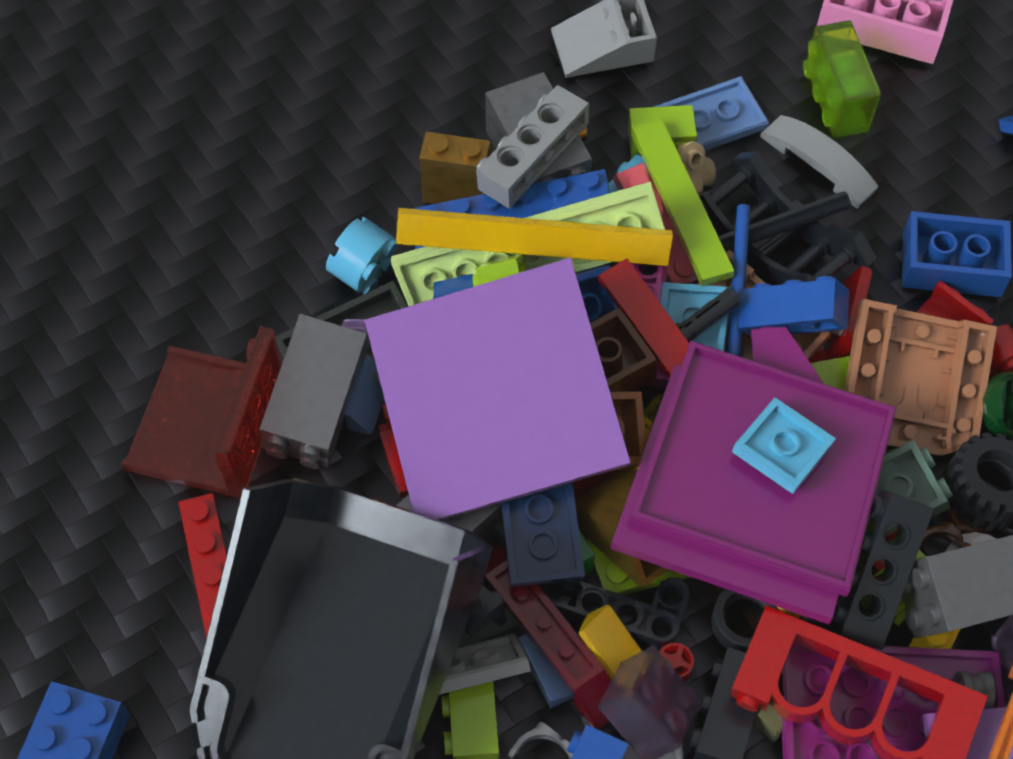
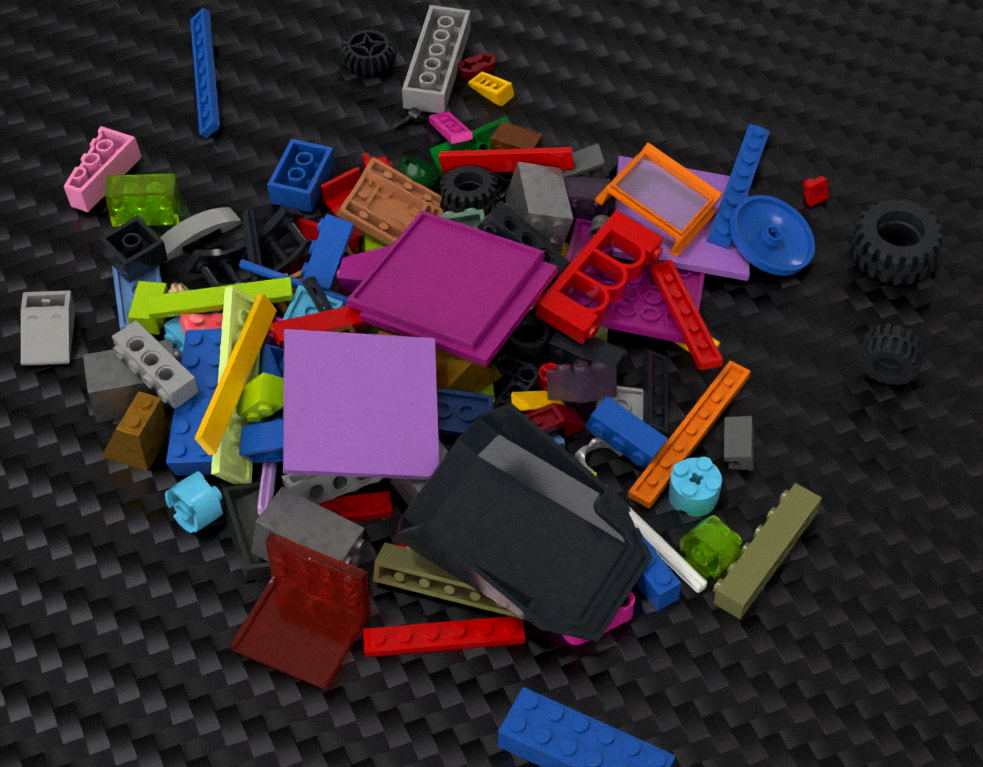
camera: 80 degrees left, 10 degrees down
medium azure plate [732,397,836,494] -> none
none -> black brick [99,216,168,283]

